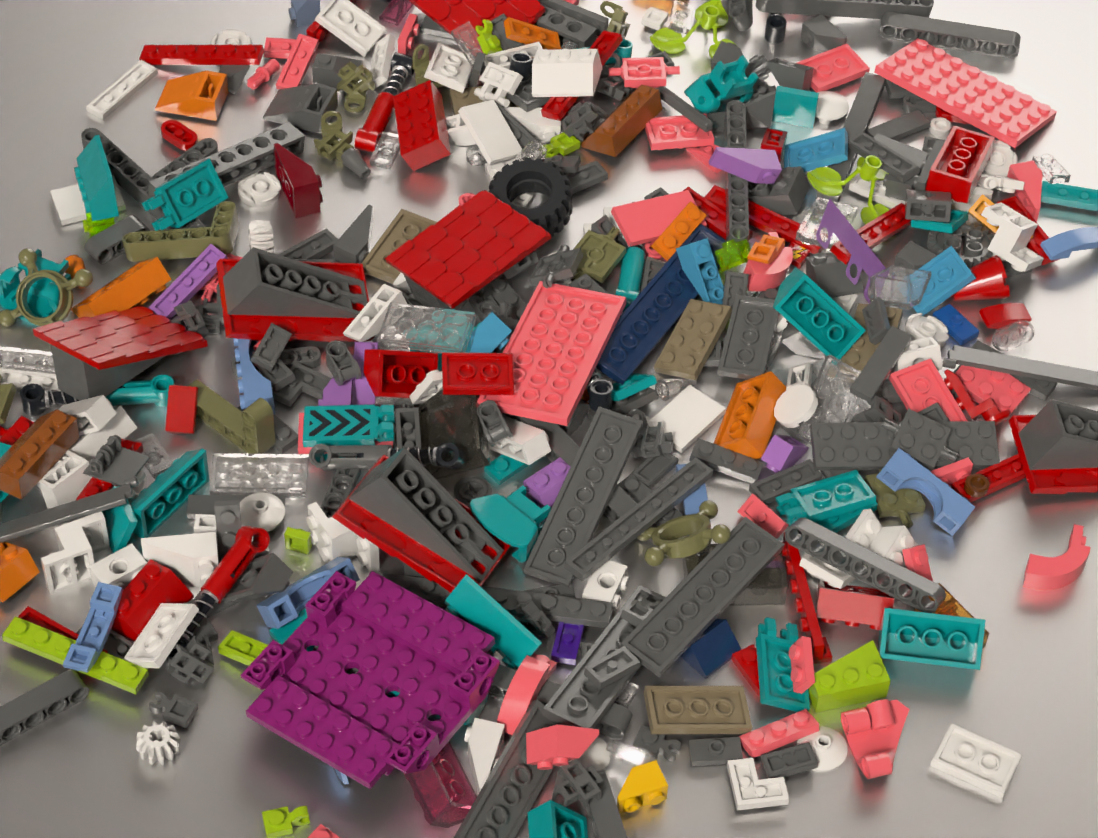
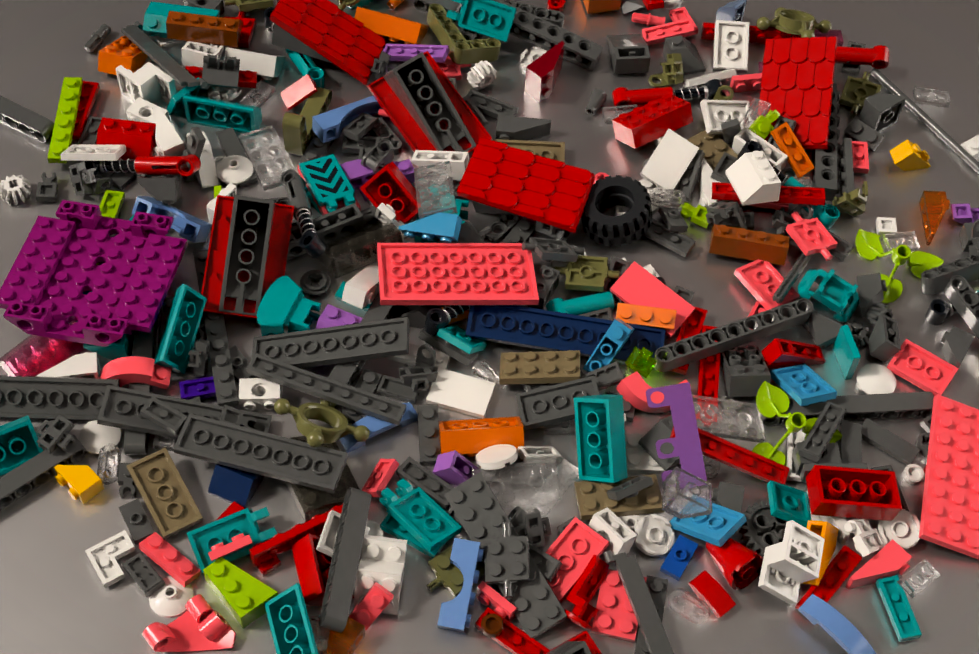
camera: 65 degrees right, 5 degrees up
white brick [58,395,117,436] -> none
medium blue slope [63,582,123,673] -> none
dark grey plate [250,323,292,372] -> none
olive piece [314,111,354,162] -> none
red tile [442,352,514,395] -> none
white plate [474,62,523,108] -> none
dark grey piece [477,400,513,447] -> none
coral slope [526,724,599,770] -> none
medium lavender slope [709,147,782,184] -> none
orange slope [747,234,785,264] -> none
dark grey tile [849,326,912,403] -> none
dark grey brick [905,189,952,222] -> none

